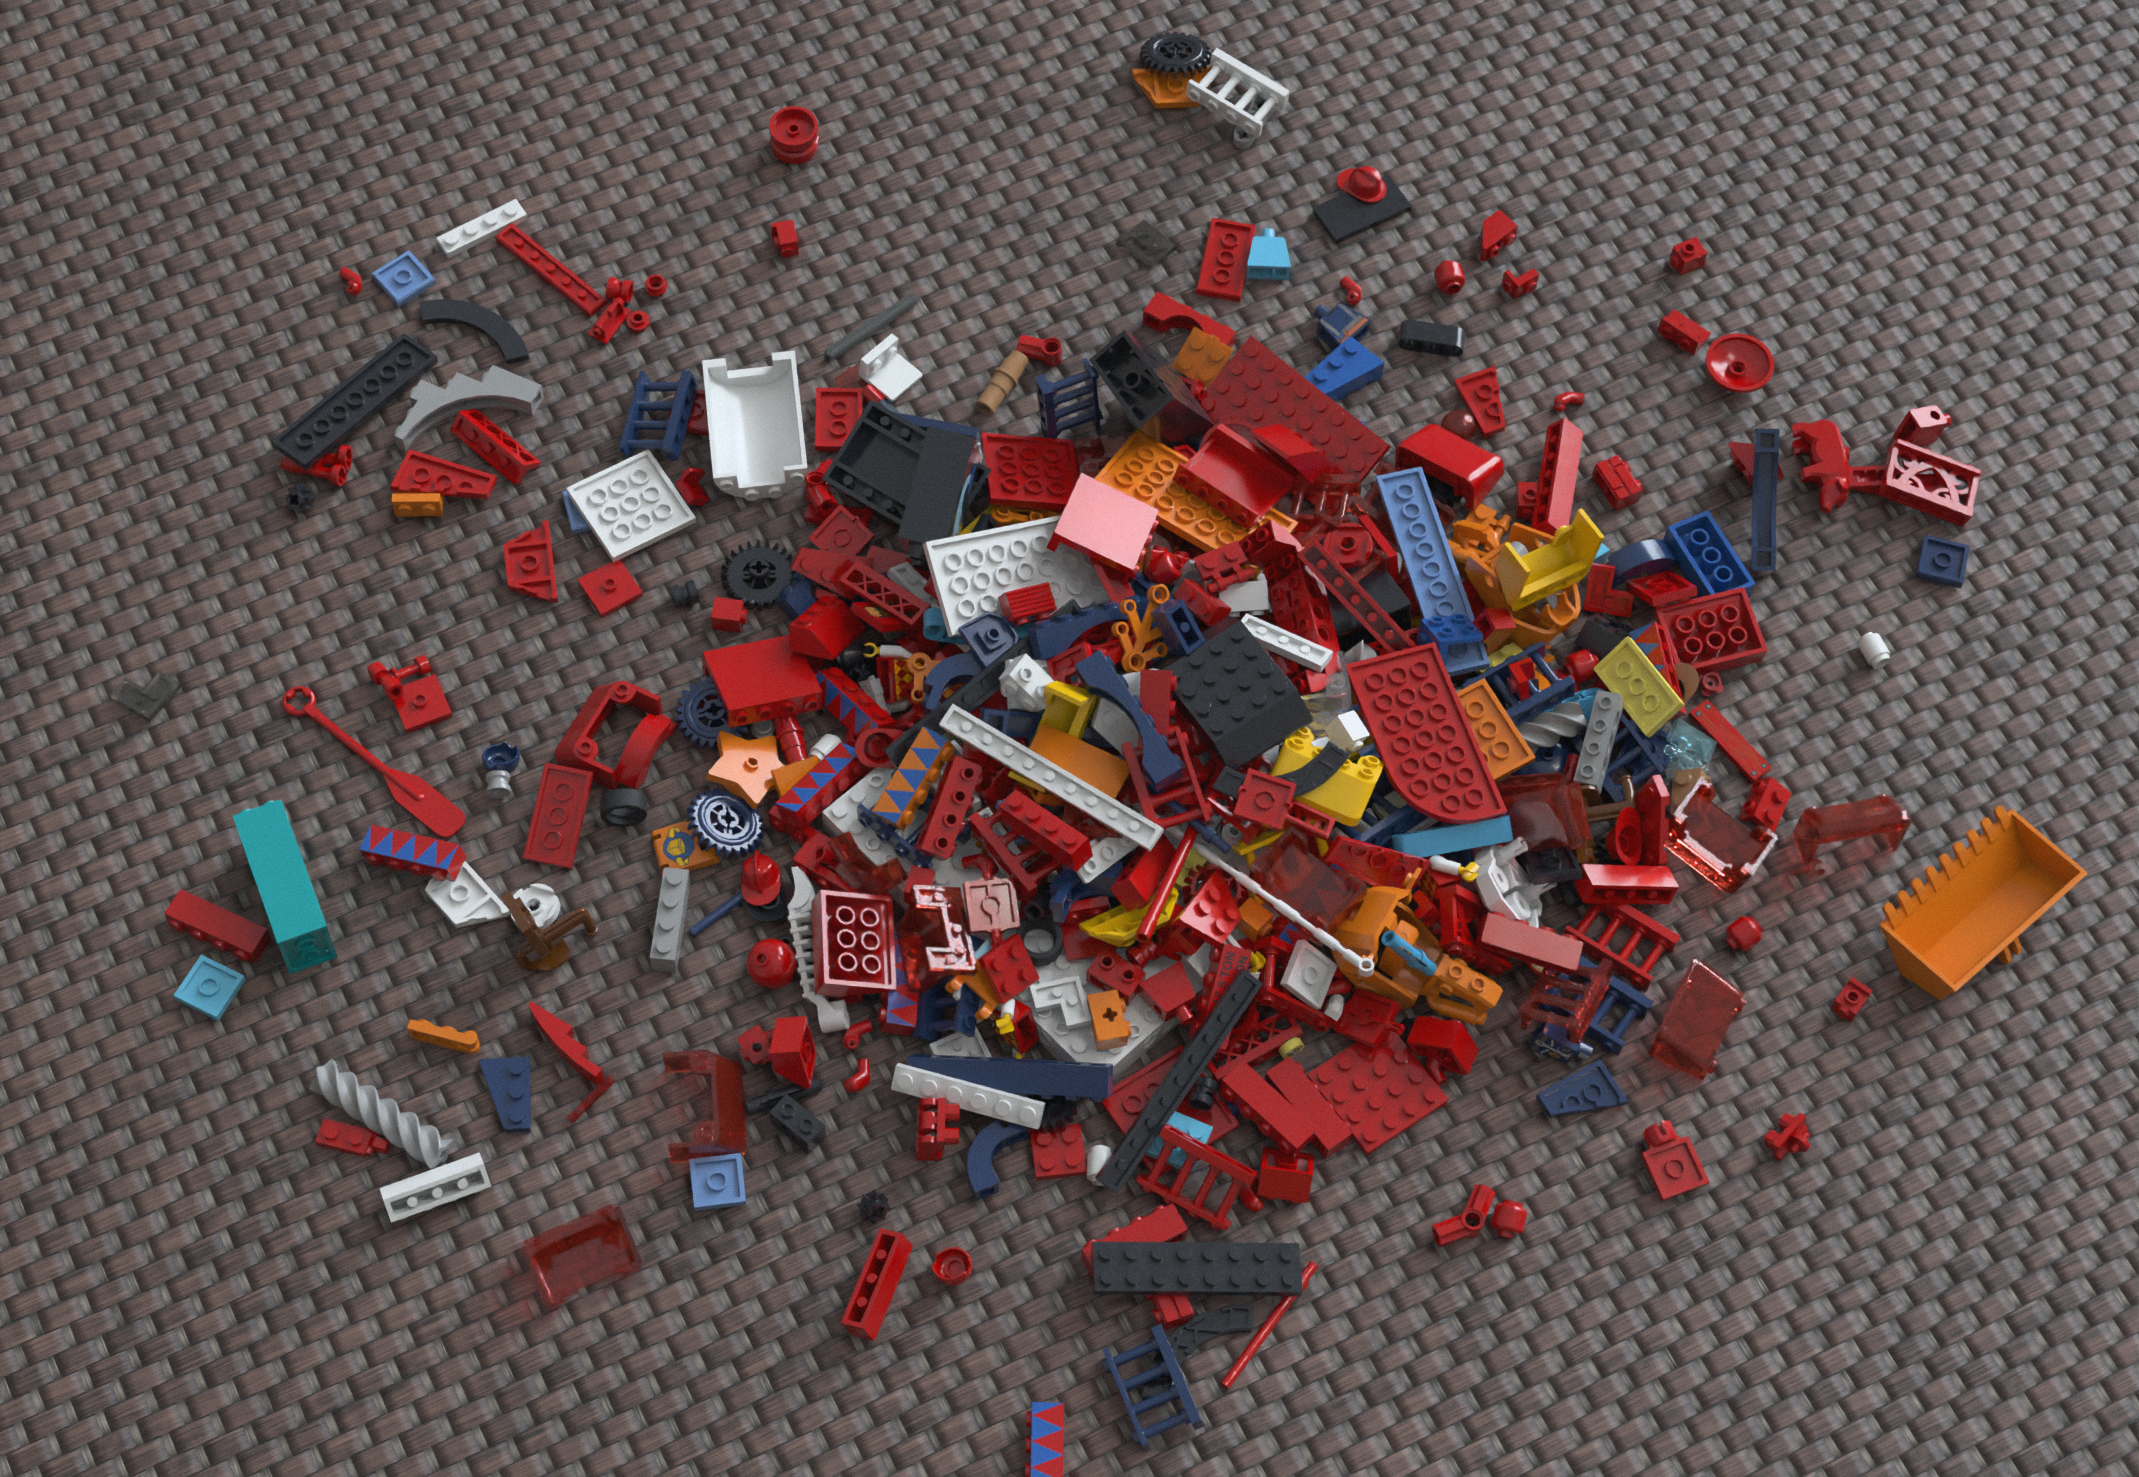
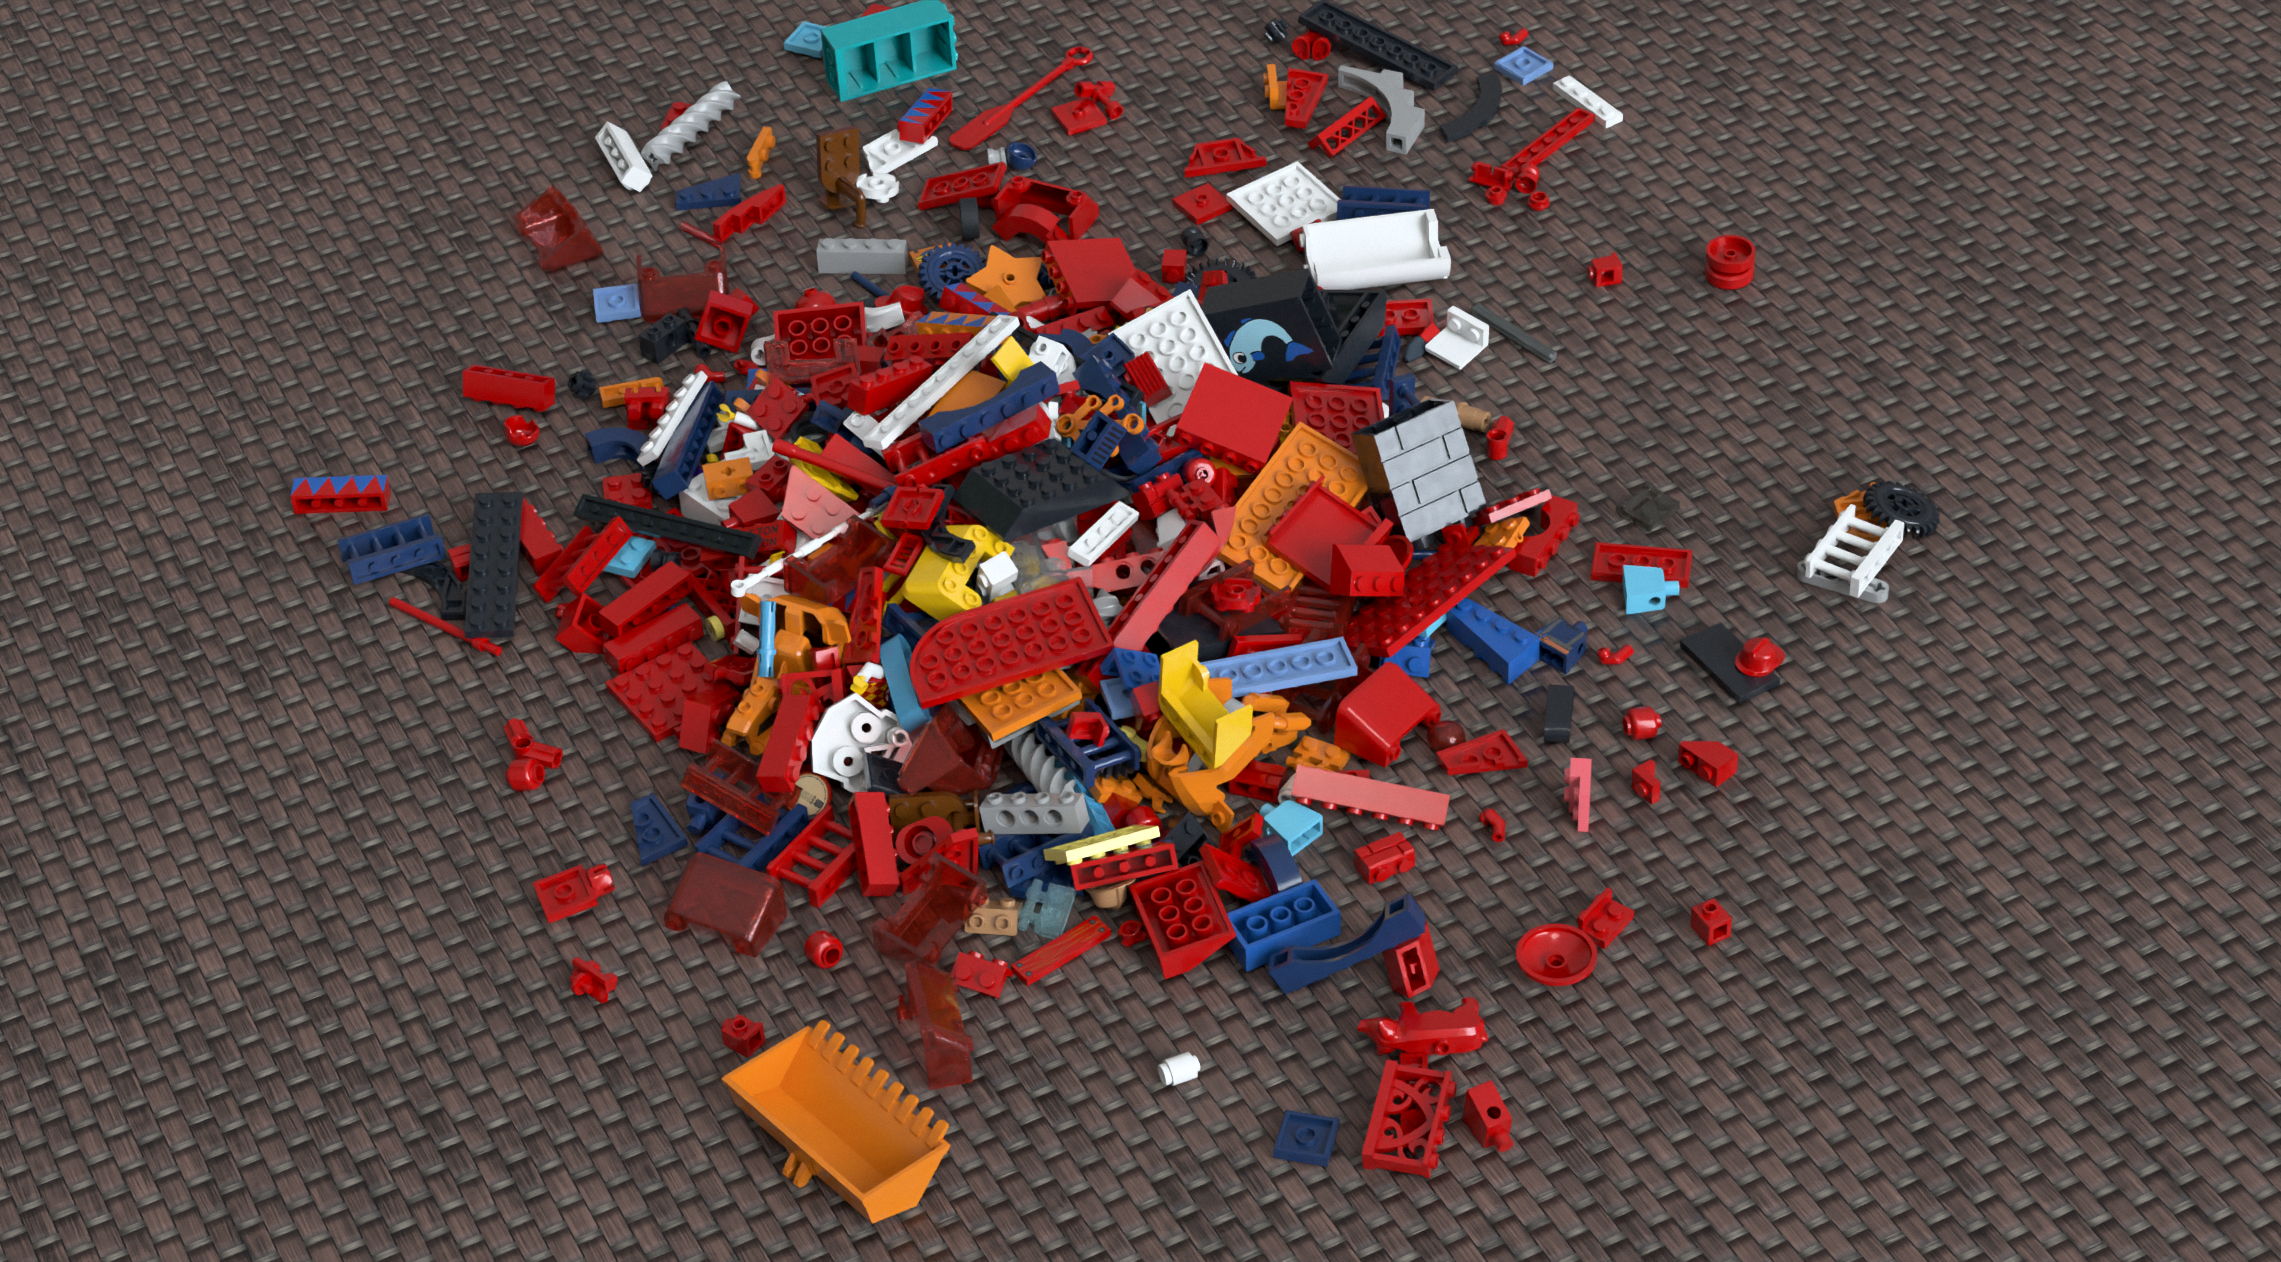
camera: 95 degrees right, 20 degrees down
none -> orange plate [599,377,664,408]
none -> plate [1472,488,1552,526]
none -> coral plate [1564,758,1592,832]

